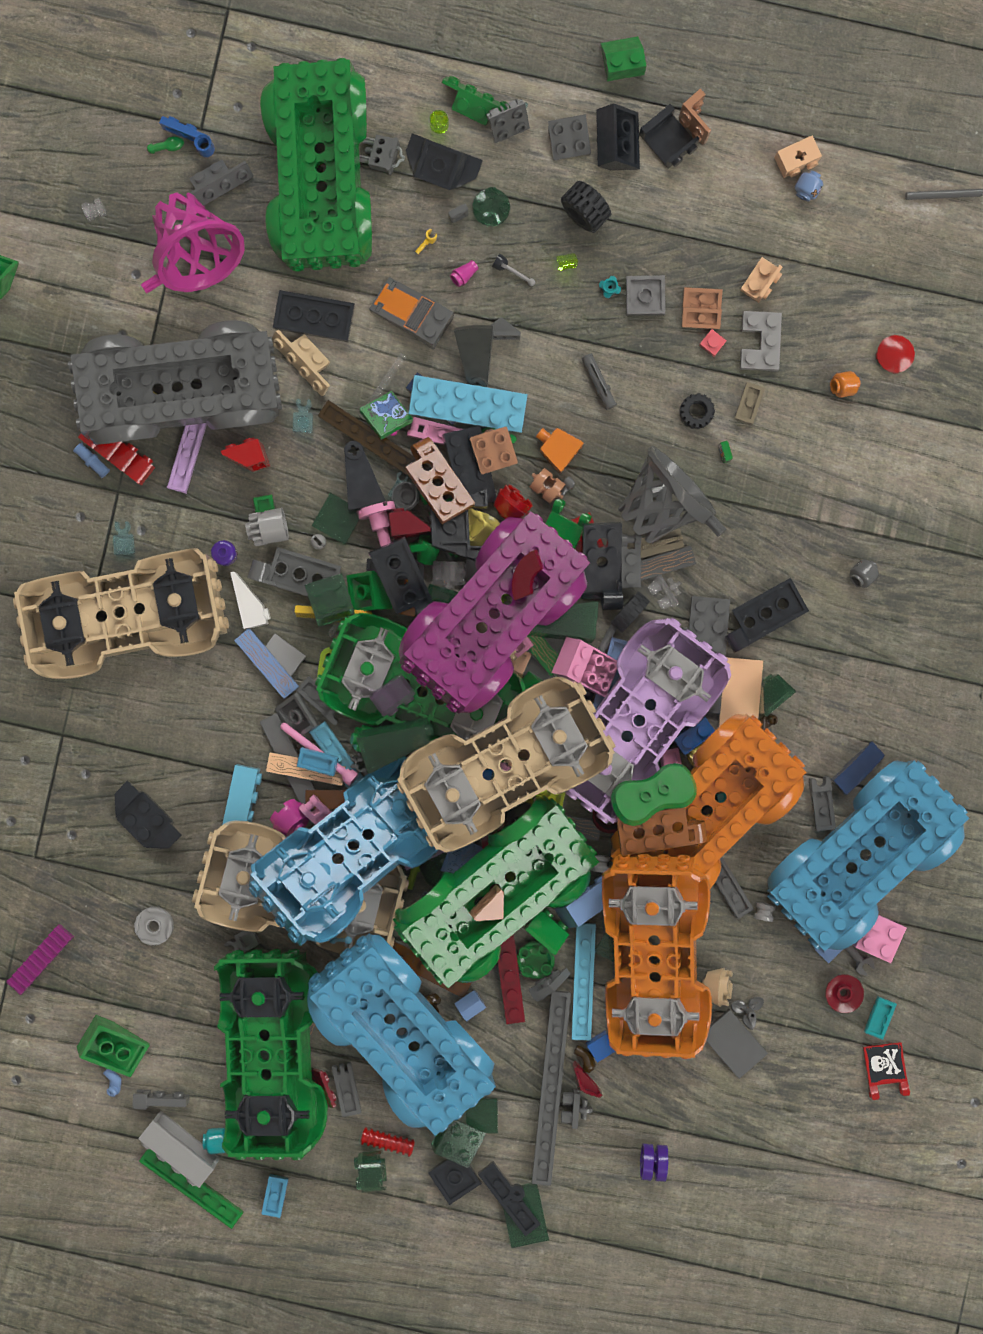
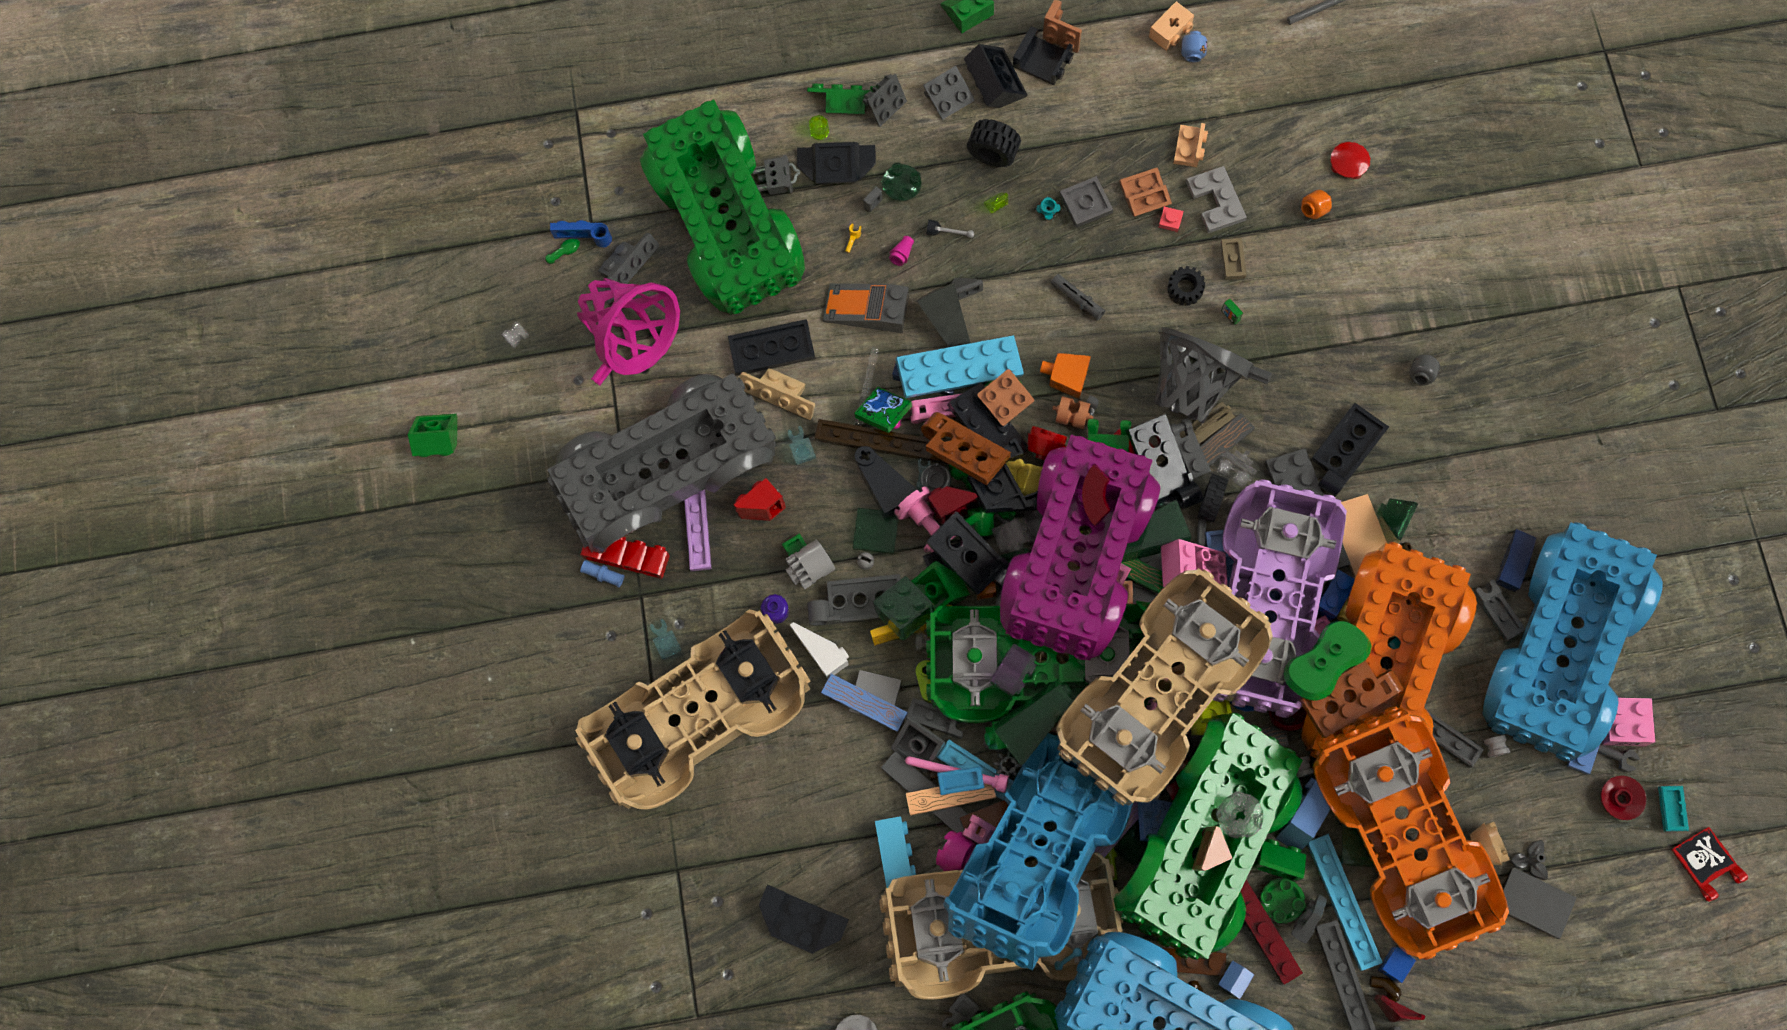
camera: 20 degrees left, 15 degrees down
none -> clear plate [1216,791,1264,838]

